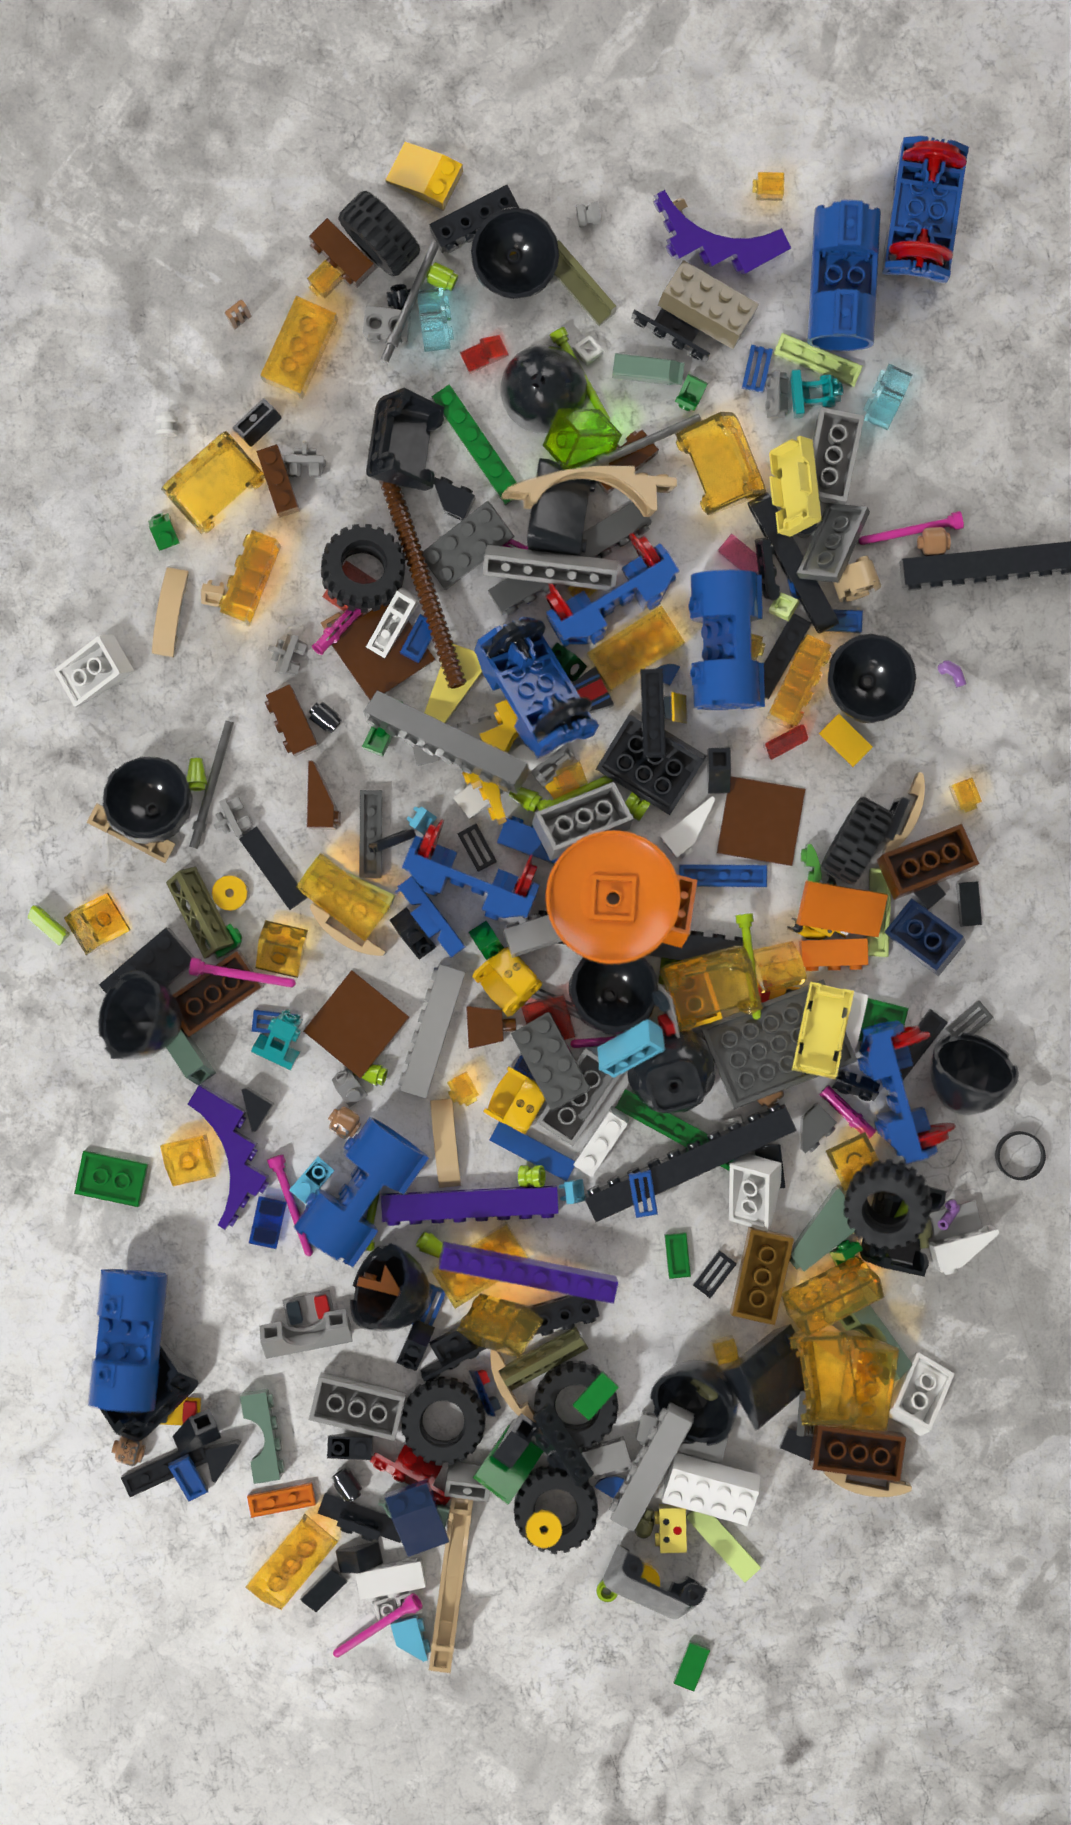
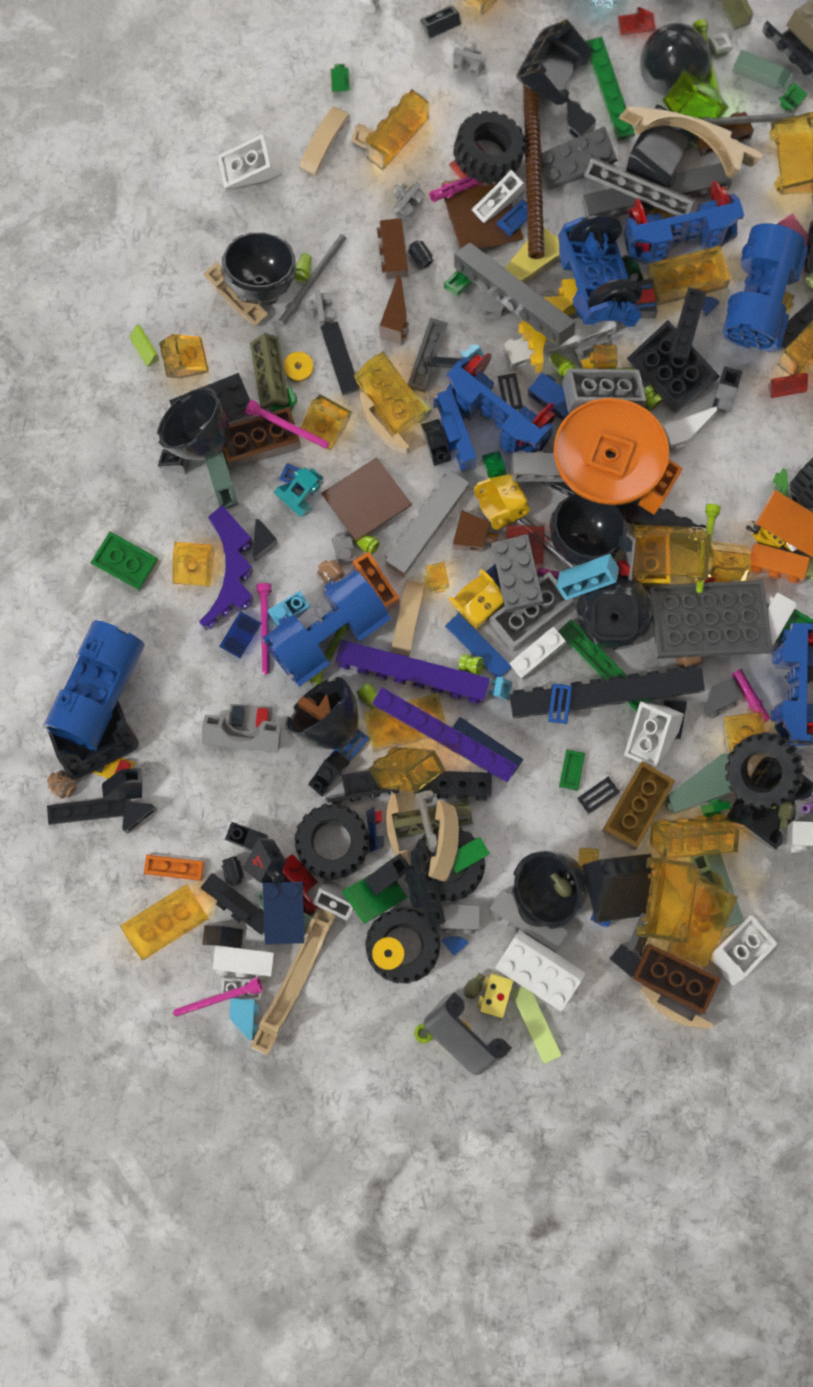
camera: 15 degrees right, 10 degrees down
clear yellow windscreen [161,431,265,534] -> none
blue tile [168,1454,208,1501] -> none
sand green arch [240,1389,285,1484] -> none
reddish brown brick [256,444,300,518] -> none
black slope [300,1565,348,1612] -> none
light grey brick [309,1372,406,1441] -> none
light grey brick [609,1402,694,1531] -> none
yellow piece [664,692,687,724] -> none
green tile [673,1641,710,1692] -> none
blue tile [679,864,767,887] -> none
reddish brown piece [717,776,805,866] -> none
light yellow piece [792,982,854,1079] -> none
black hinge [832,1070,880,1101] -> none
none -> black torso [243,838,286,884]
none -> orange brick [353,551,400,611]
none -> light grey hinge [417,790,437,856]
none -> tan slope [429,801,459,882]
none -> dark blue plate [452,717,524,776]

